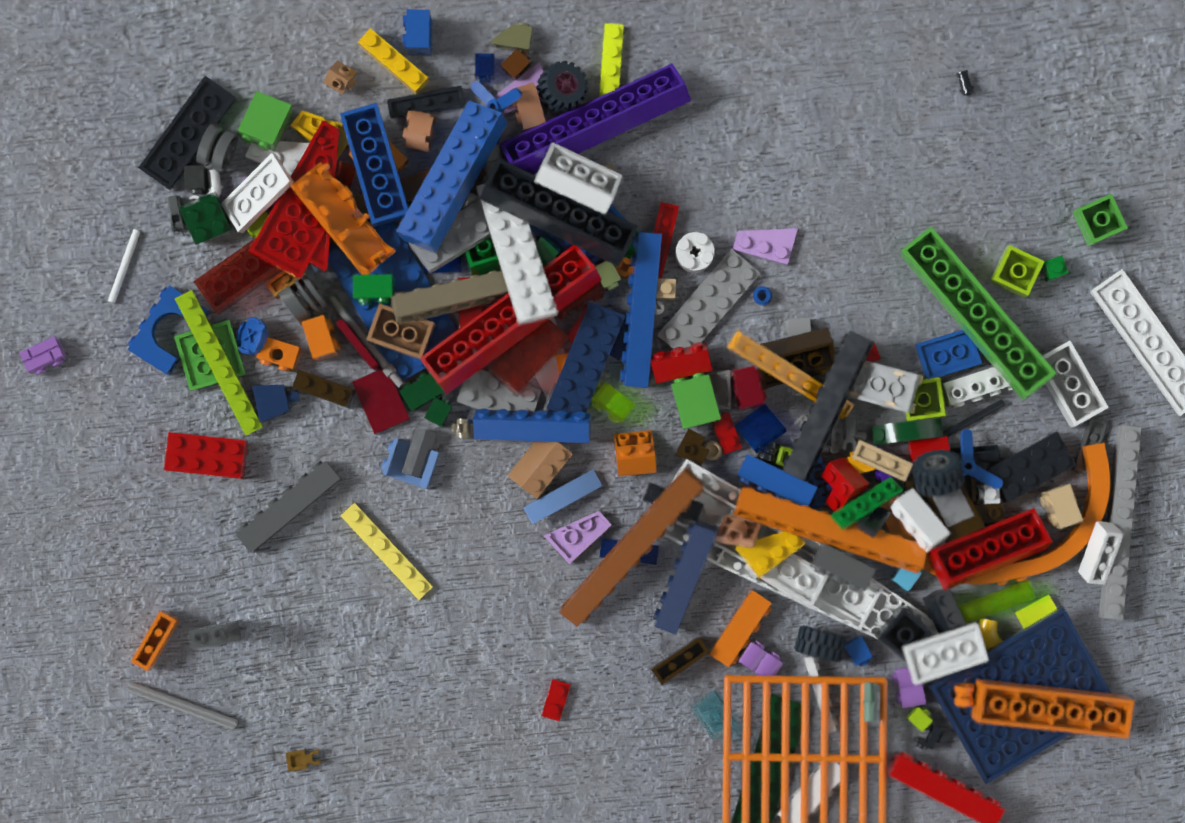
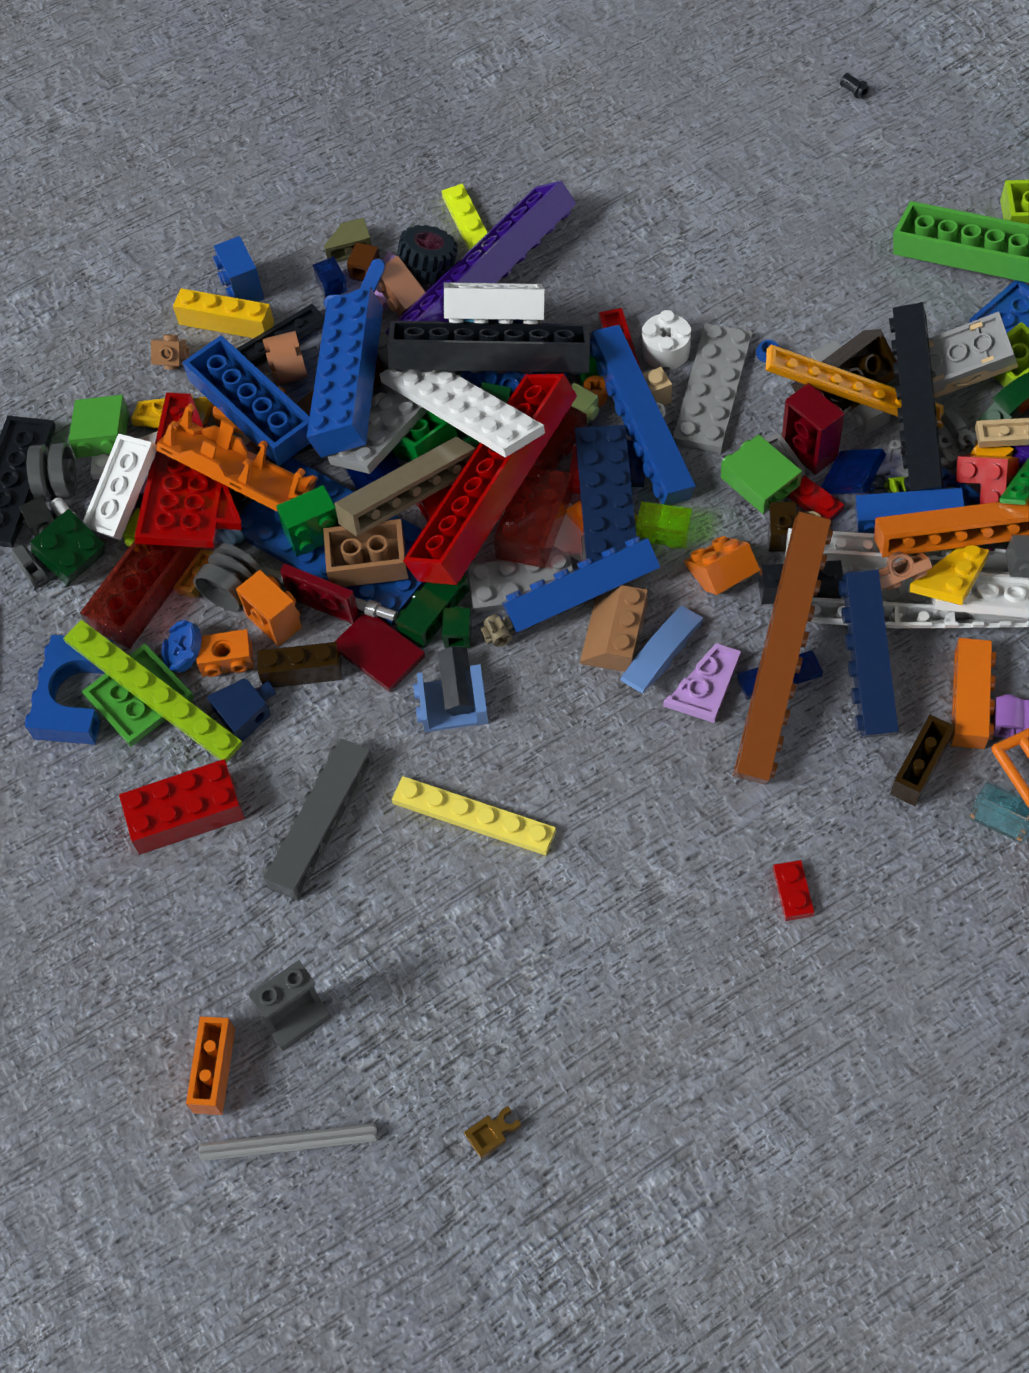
camera: 20 degrees left, 25 degrees down
red brick [651,342,712,384] -> none
lavender wing [733,228,798,265] -> none

